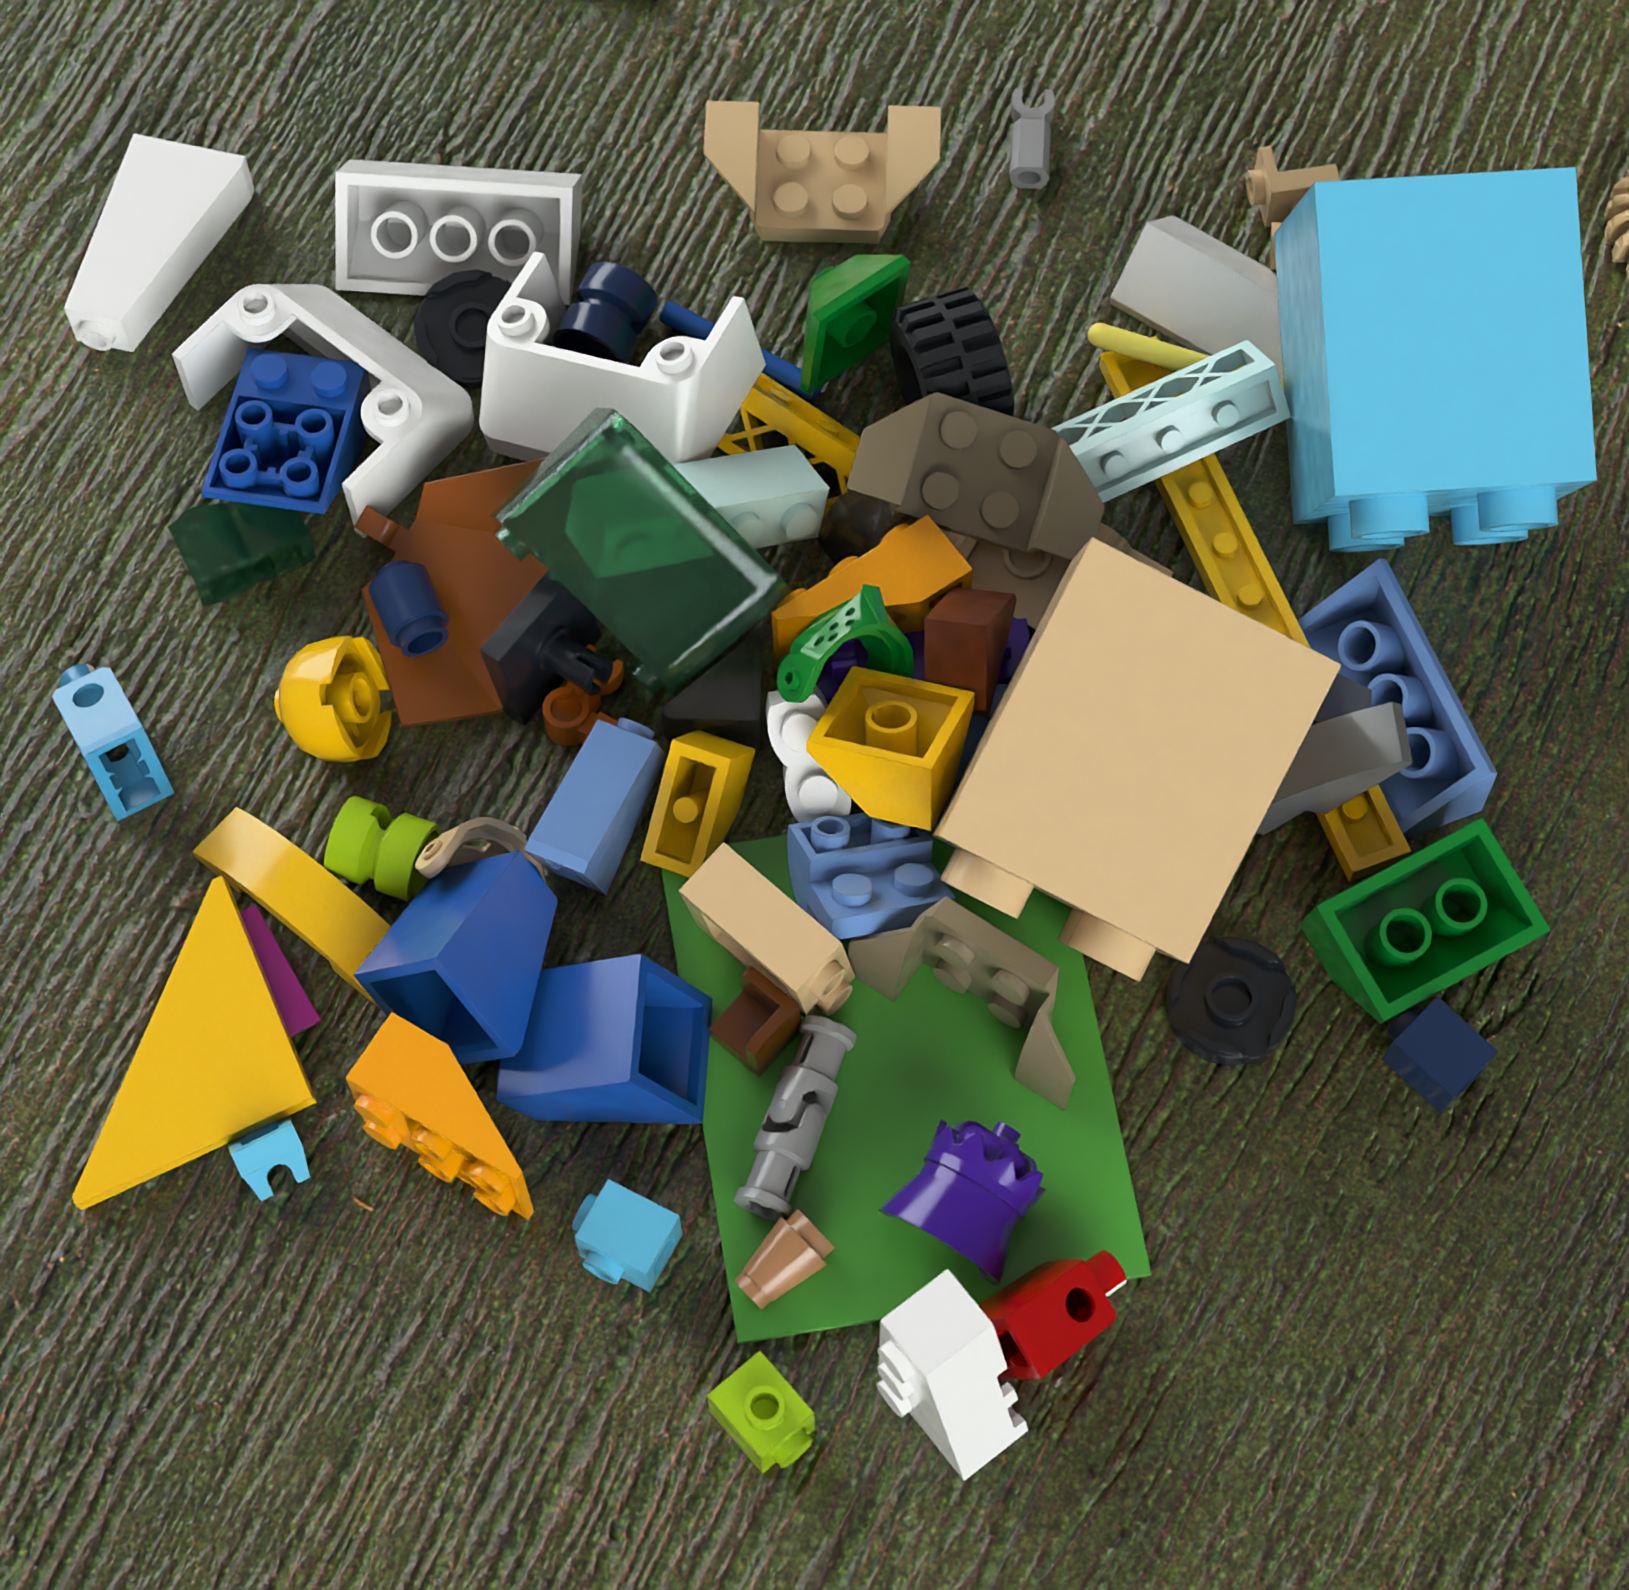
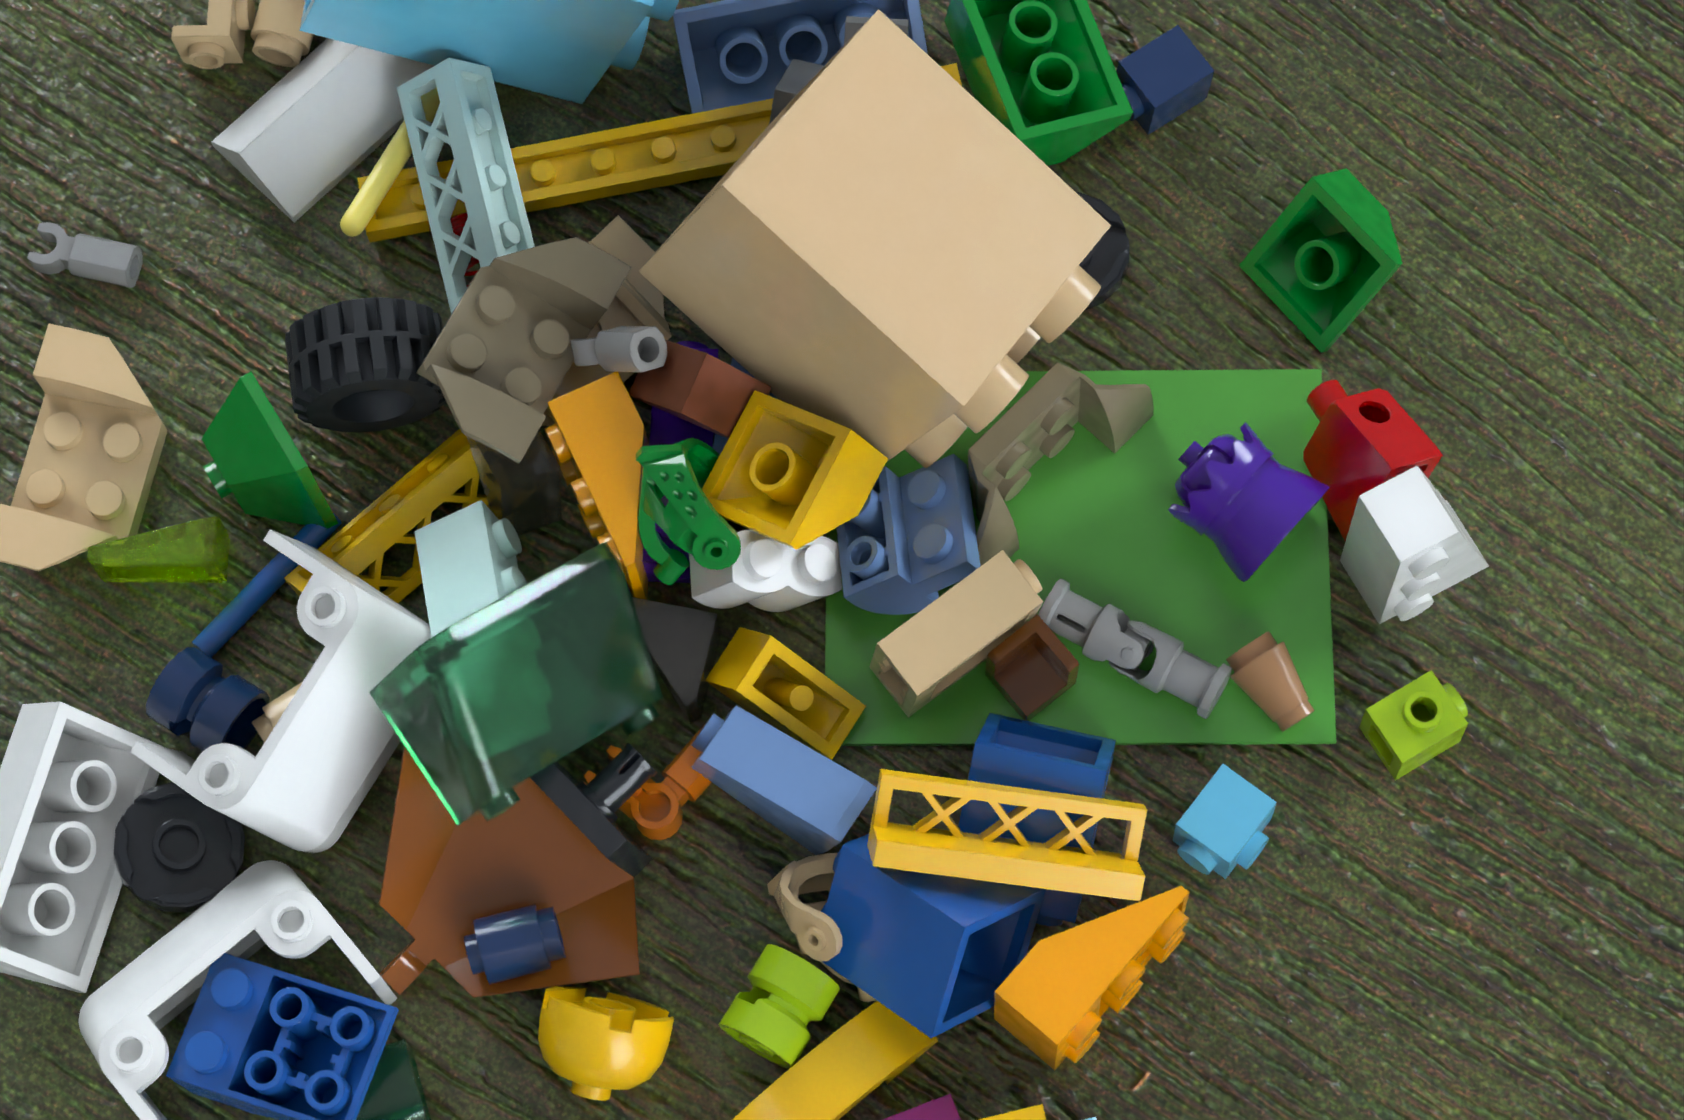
camera: 75 degrees left, 5 degrees up
none -> clear neon green slope [87,516,230,583]
none -> light grey bar [570,326,667,372]
none -> yellow fence [867,769,1147,901]
none -> green slope [1239,168,1403,353]

